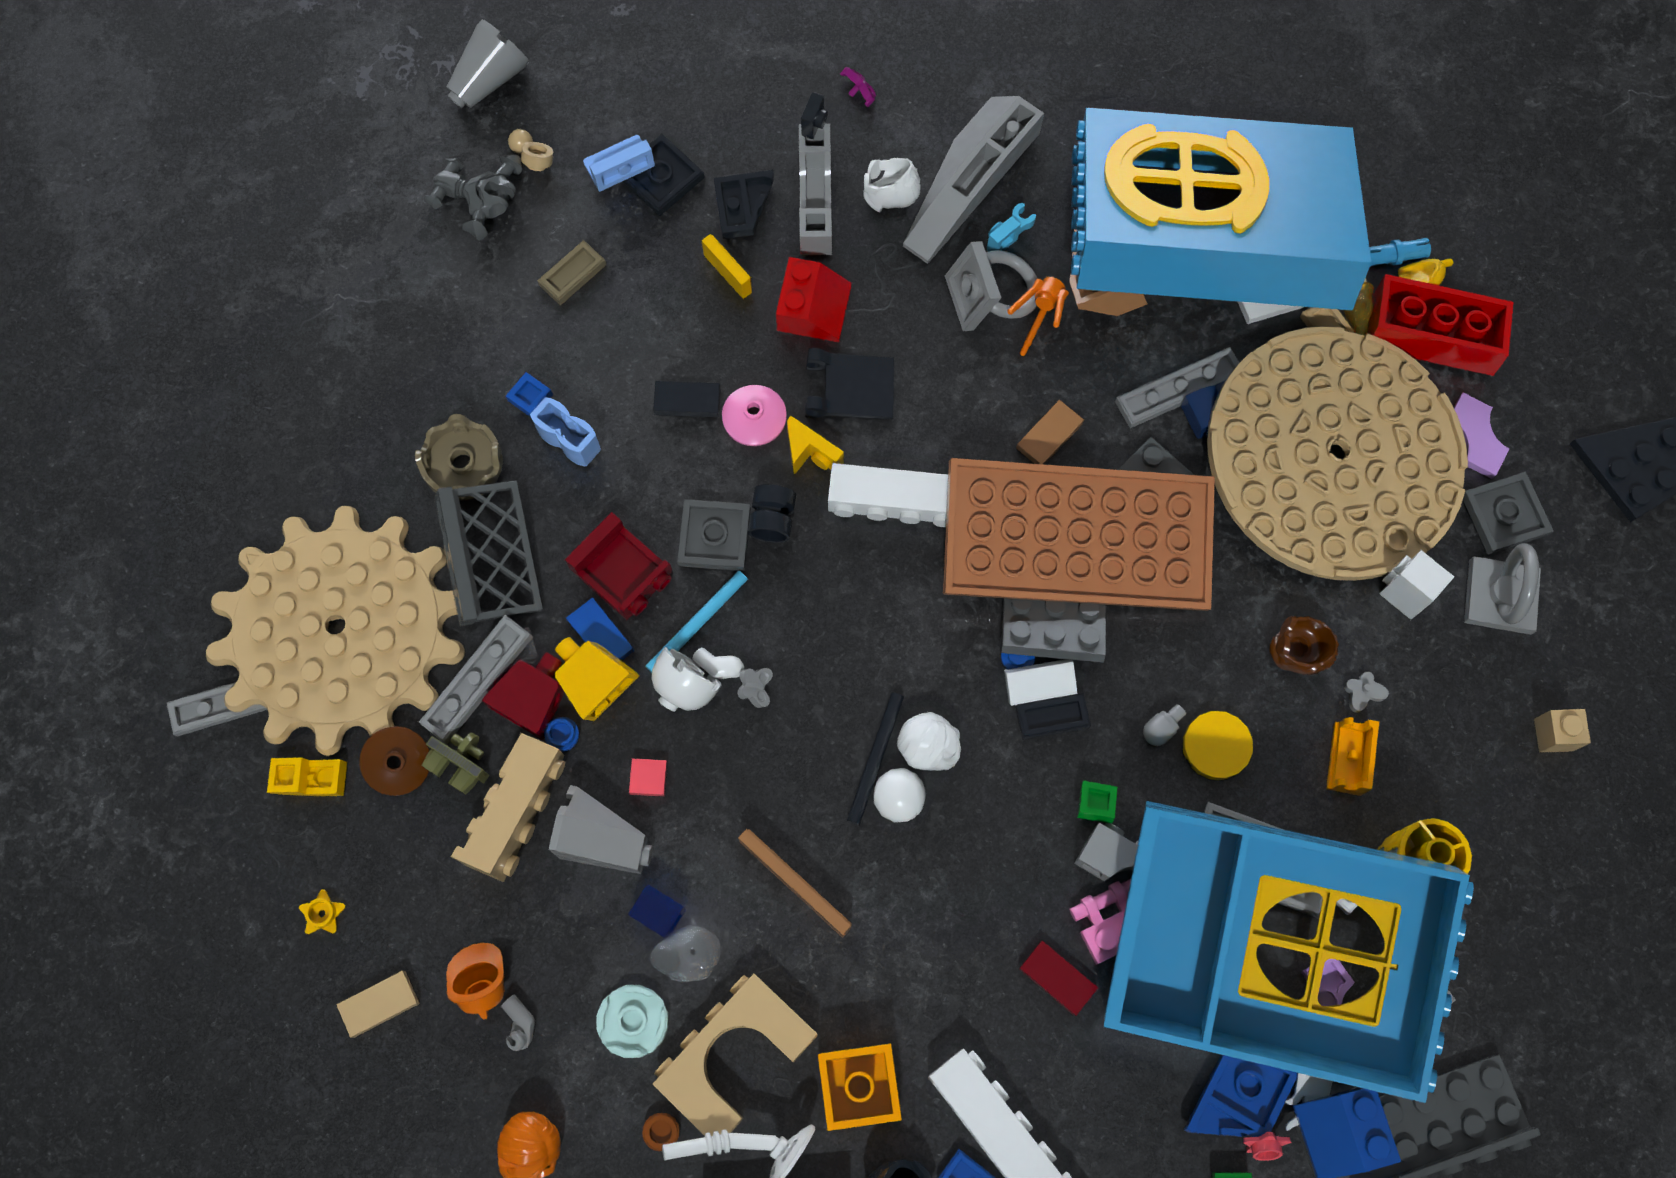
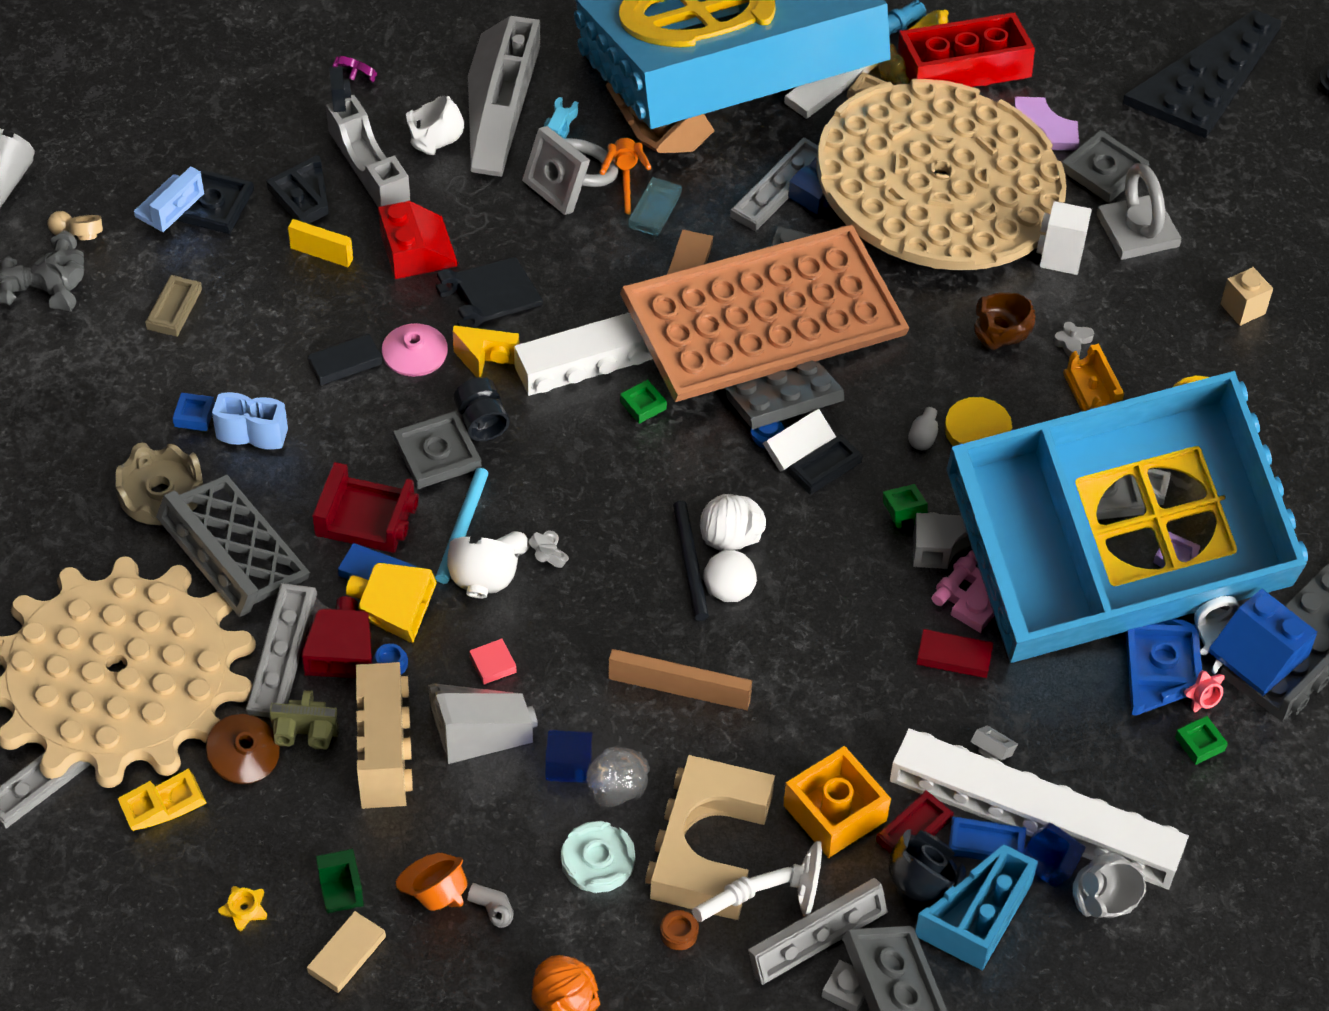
camera: 30 degrees left, 20 degrees down
none -> dark green panel [316,849,364,913]
none -> green plate [620,380,667,424]
none -> clear light blue tile [629,177,682,236]
none -> dark red tile [876,790,954,853]
none -> light grey plate [970,725,1018,760]

